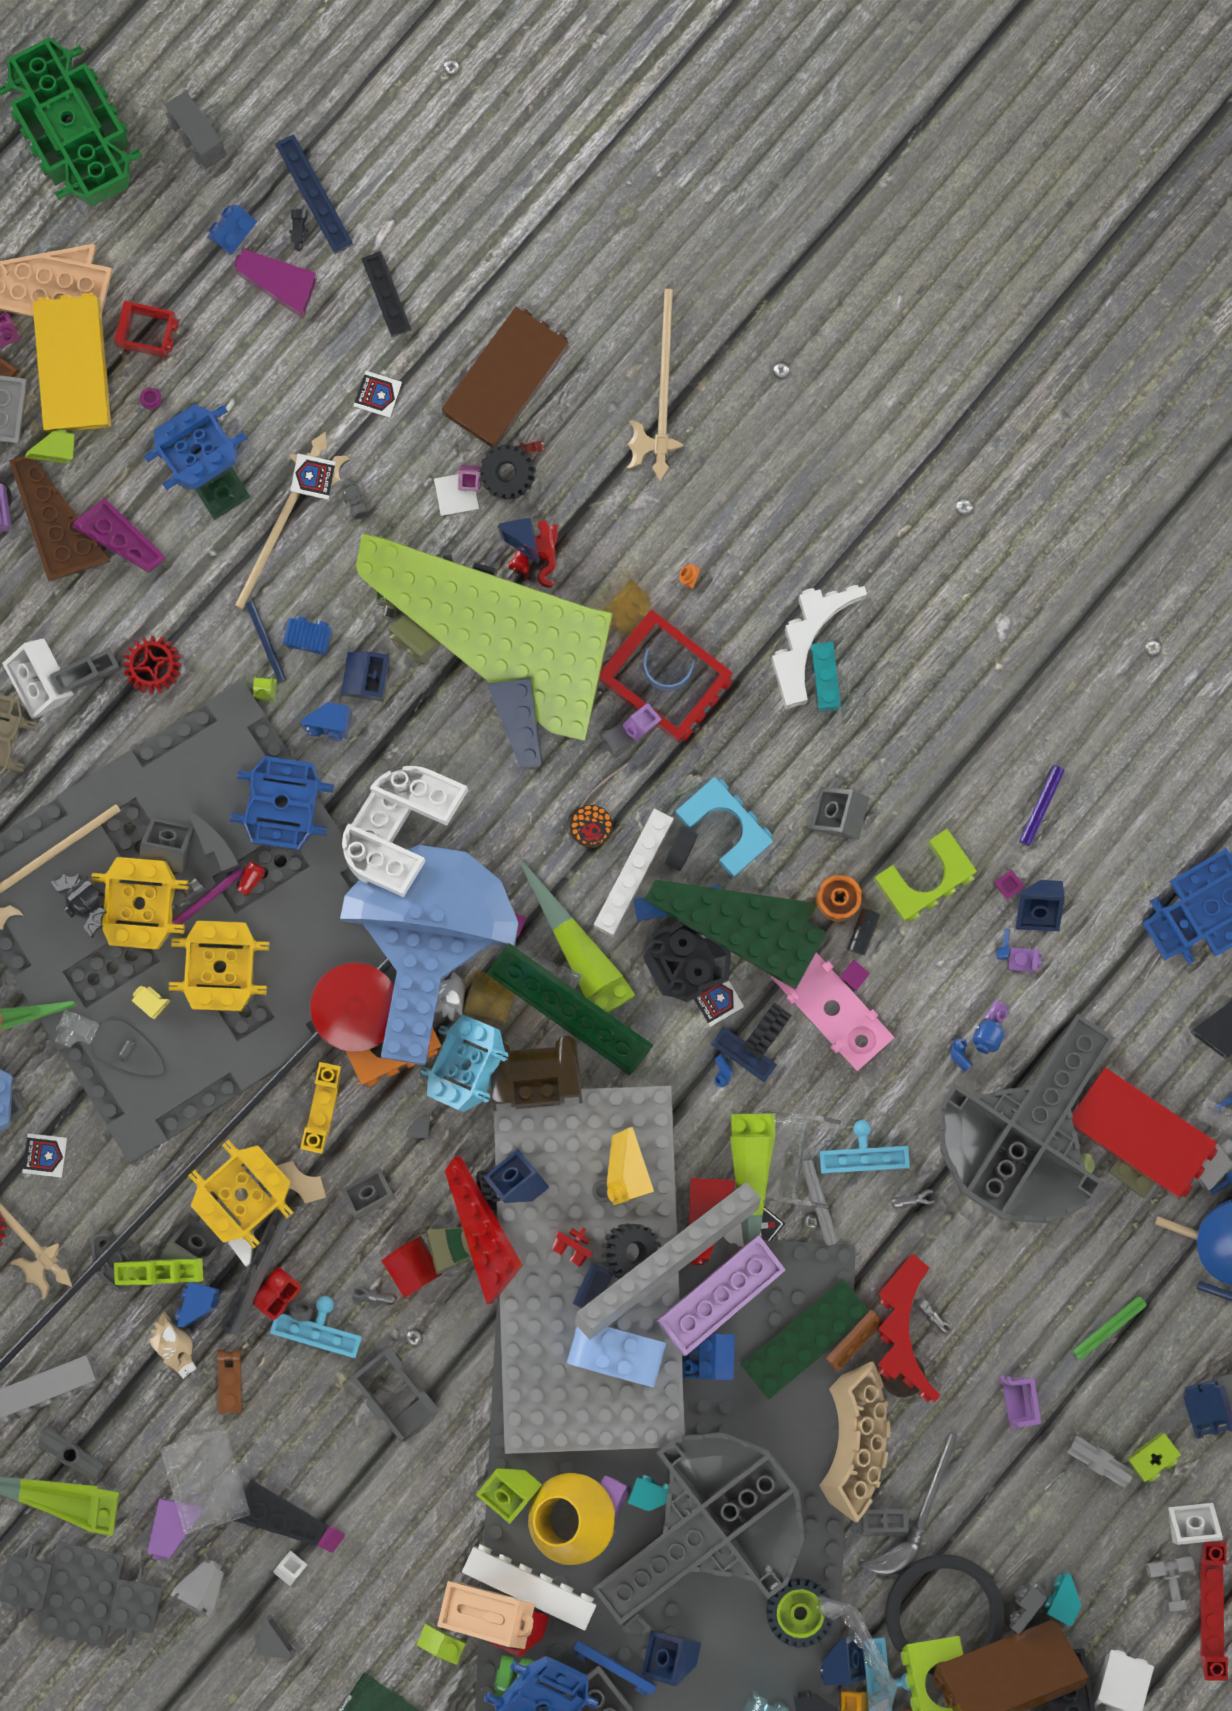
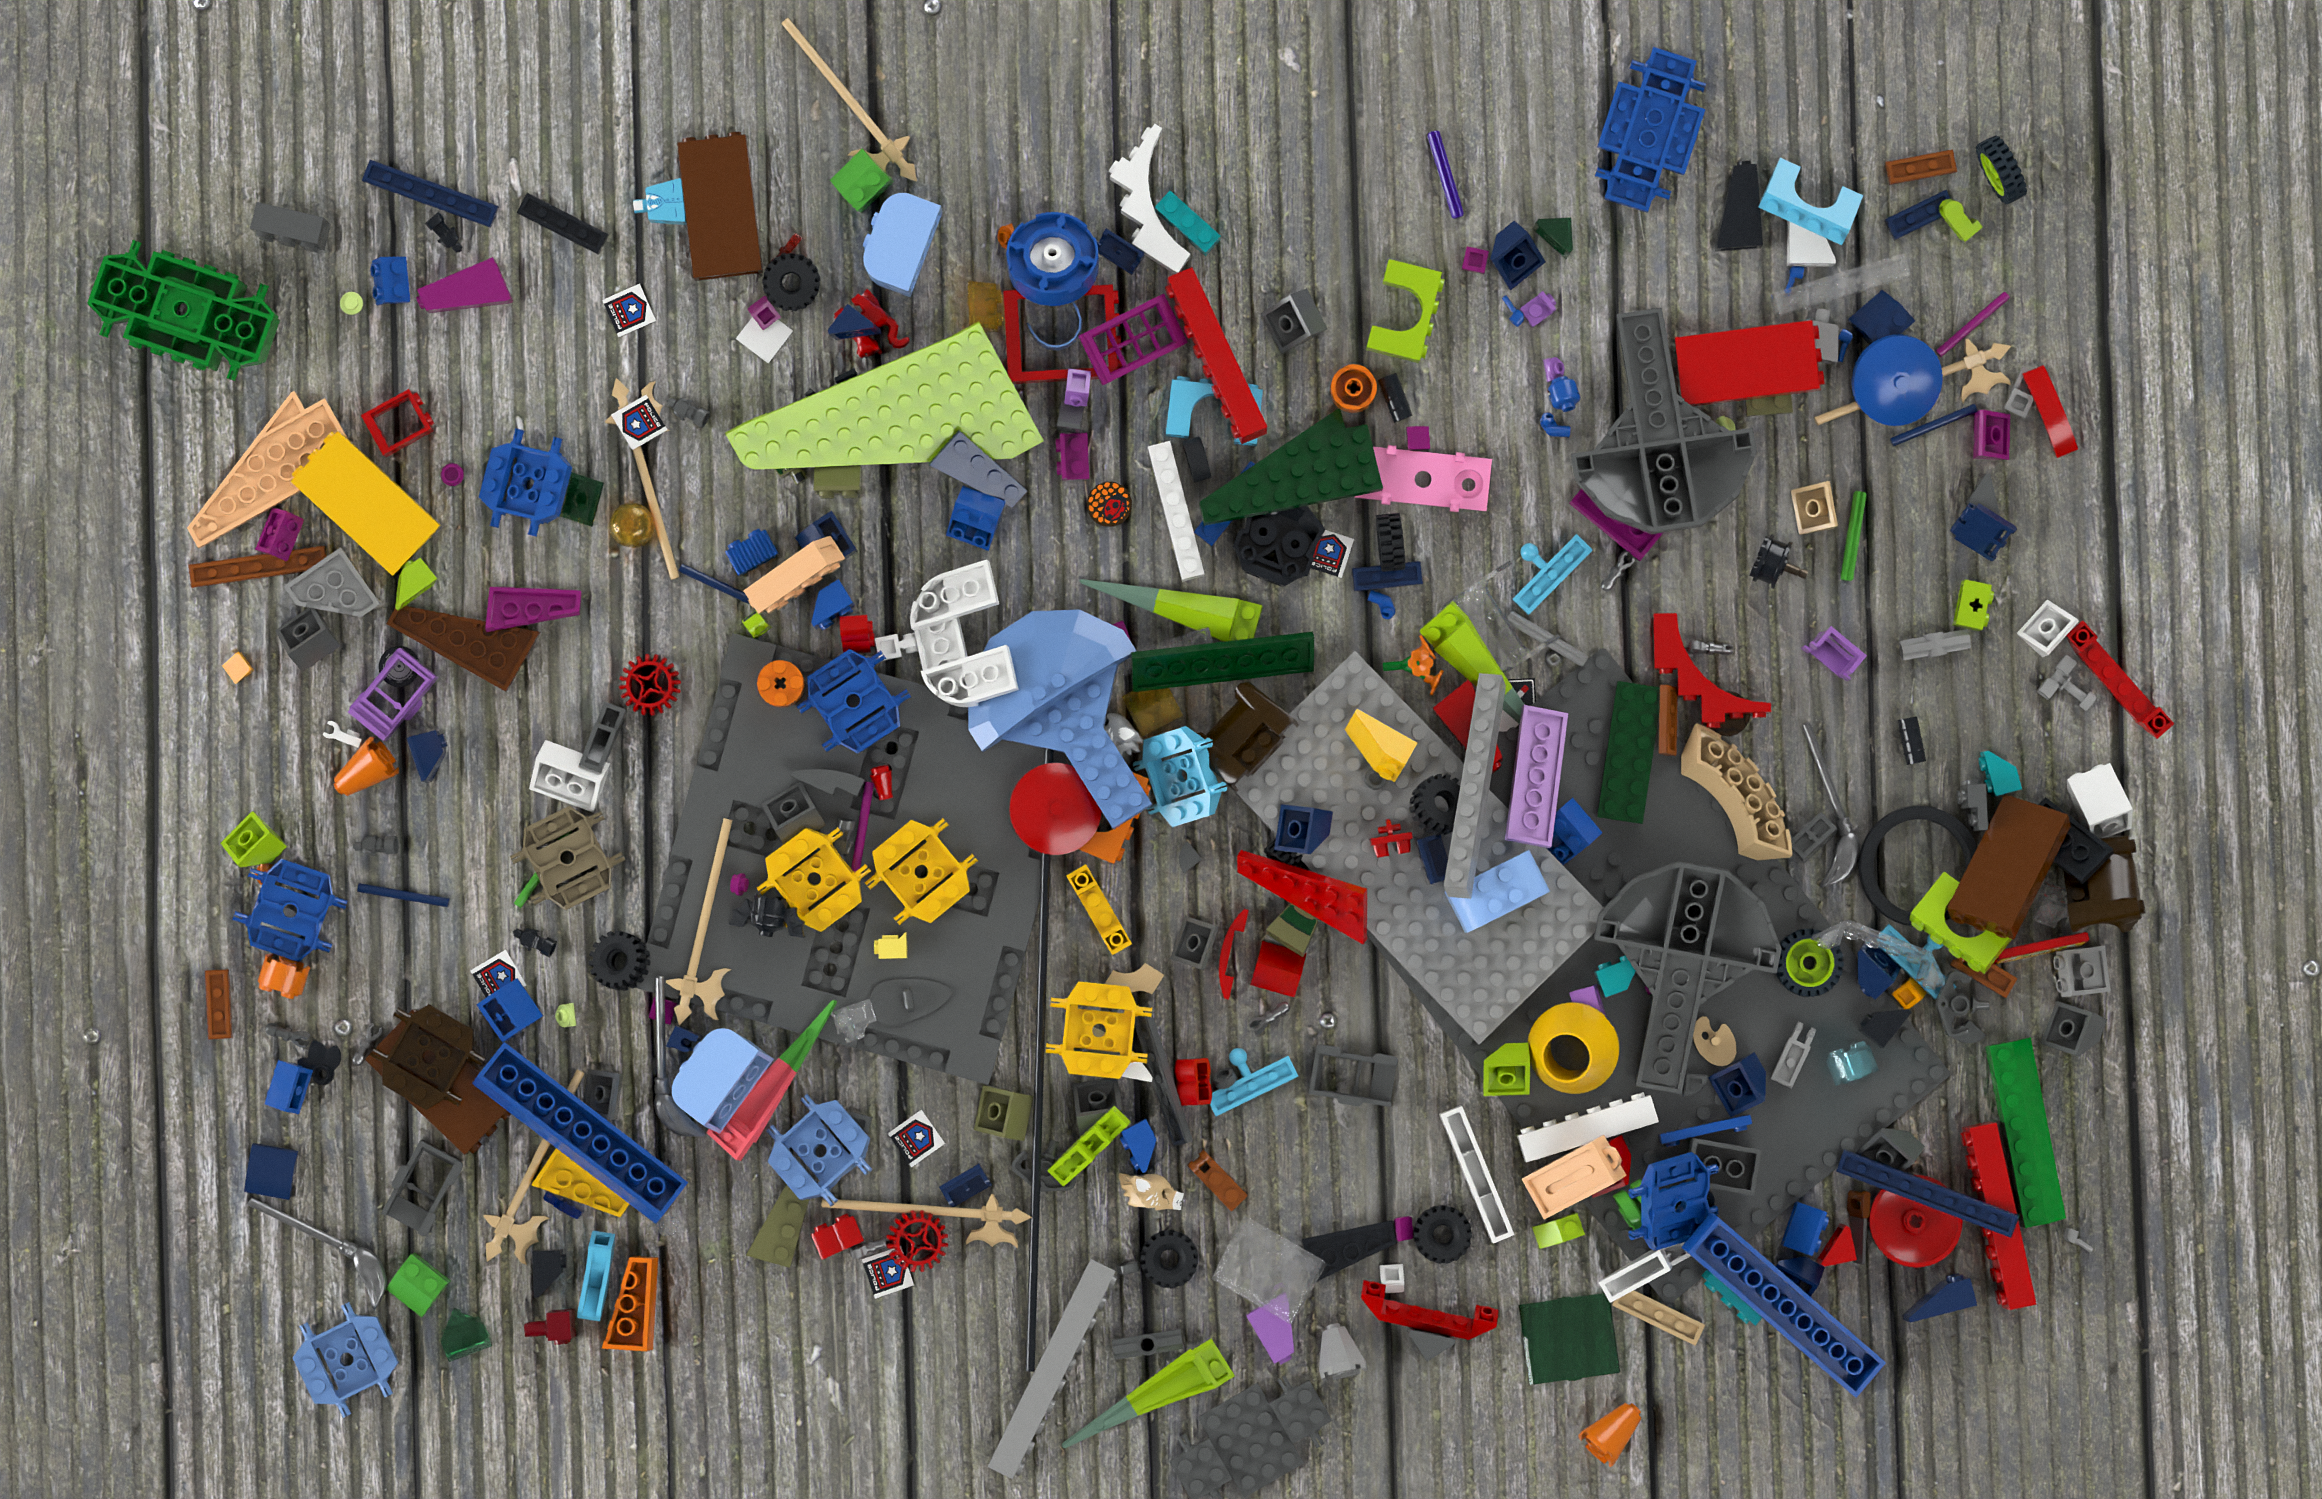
camera: 45 degrees left, 5 degrees up
none -> yellowish green plate [340,292,363,315]
none -> clear yellow cylinder [609,502,655,548]
none -> medium azure torso [633,178,687,225]
none -> magenta plate [730,873,749,896]
none -> light nougat piece [744,536,845,614]
none -> orange brick [757,660,805,708]
none -> bright green slope [830,148,894,213]
none -> red brick [840,615,875,654]
none -> light blue brick [863,193,943,297]
none -> white plate [875,633,918,661]
none -> dark blue hinge [939,1163,992,1207]
none -> blue slope [946,486,1006,551]
none -> olive slope [974,1085,1034,1141]
none -> blue piece [1006,212,1099,306]
none -> magenta bracket [1056,433,1090,481]
none -> magenta piece [1078,293,1188,386]
none -> dark blue hinge [1097,228,1144,275]
none -> dark grey tile [1116,1260,1140,1275]
none -> black tyre [1141,1230,1198,1289]
none -> red brick [1165,267,1268,444]
none -> red slope [1219,909,1249,1000]
none -> red slope [1361,1280,1499,1340]
none -> orange plant [1383,635,1444,696]
none -> black tyre [1413,1205,1472,1264]
none -> white brick [1439,1105,1514,1243]
none -> clear green slope [1532,217,1573,259]
none -> magenta wing [1569,488,1664,561]
none -> tan piece [1693,1016,1736,1066]
none -> black wheel [1749,534,1809,589]
none -> light grey hinge [1770,1021,1816,1089]
none -> tan slope [1791,481,1838,535]
none -> black axle [1897,716,1926,765]

